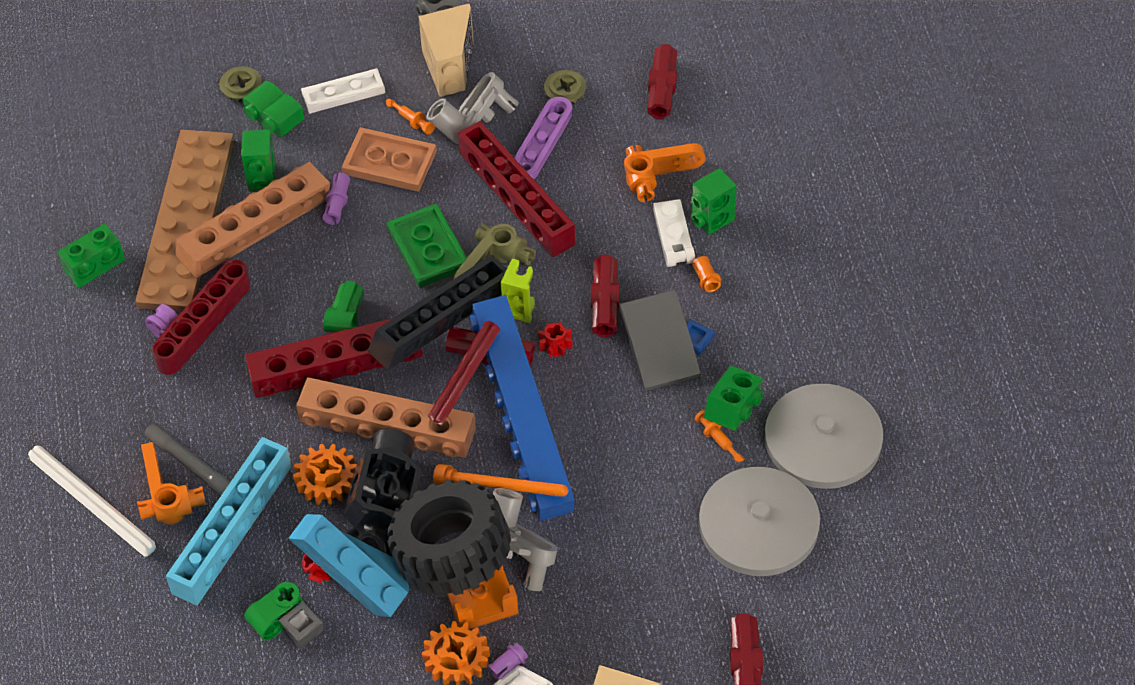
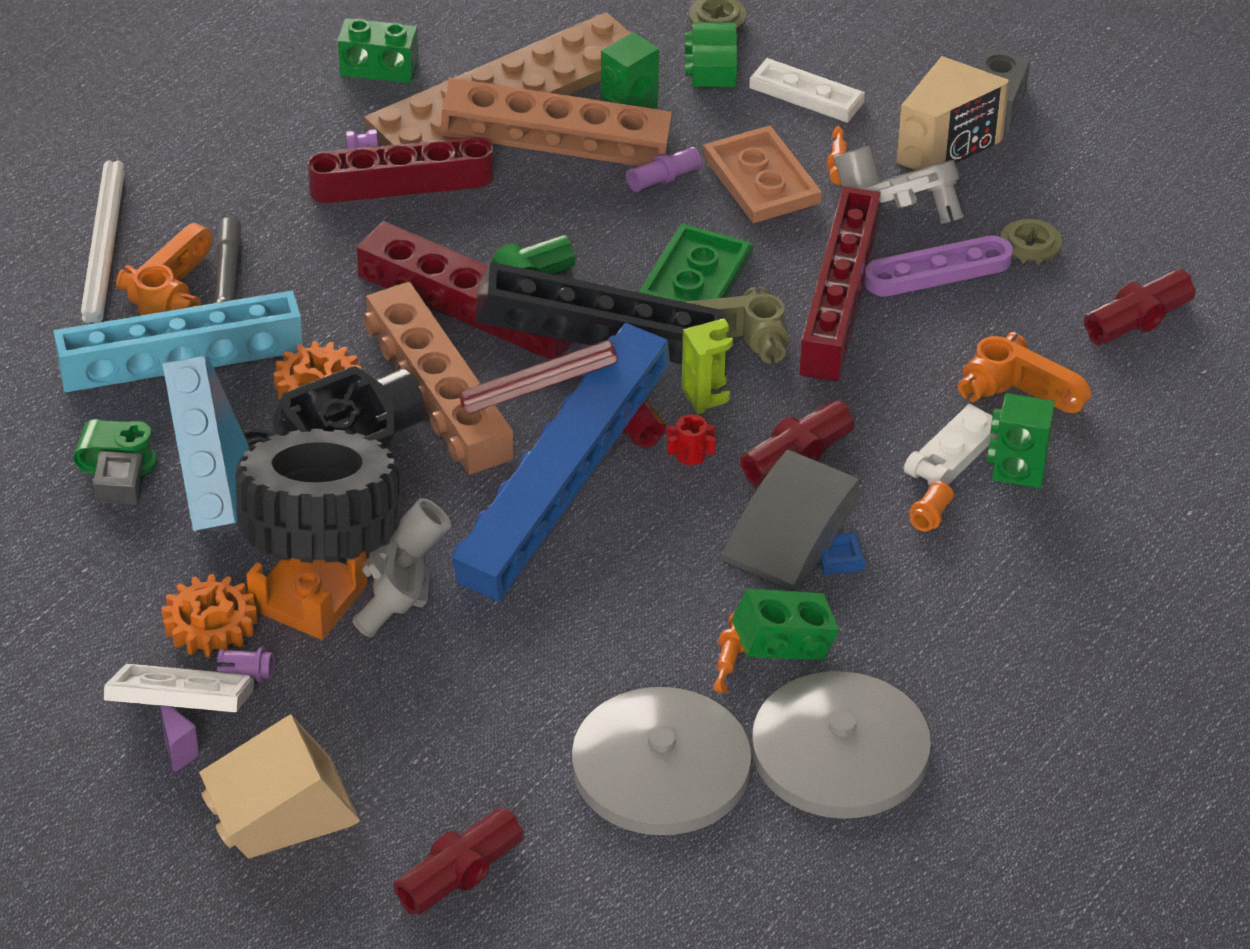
camera: 45 degrees right, 10 degrees down
orange piece [433,464,568,497] -> none

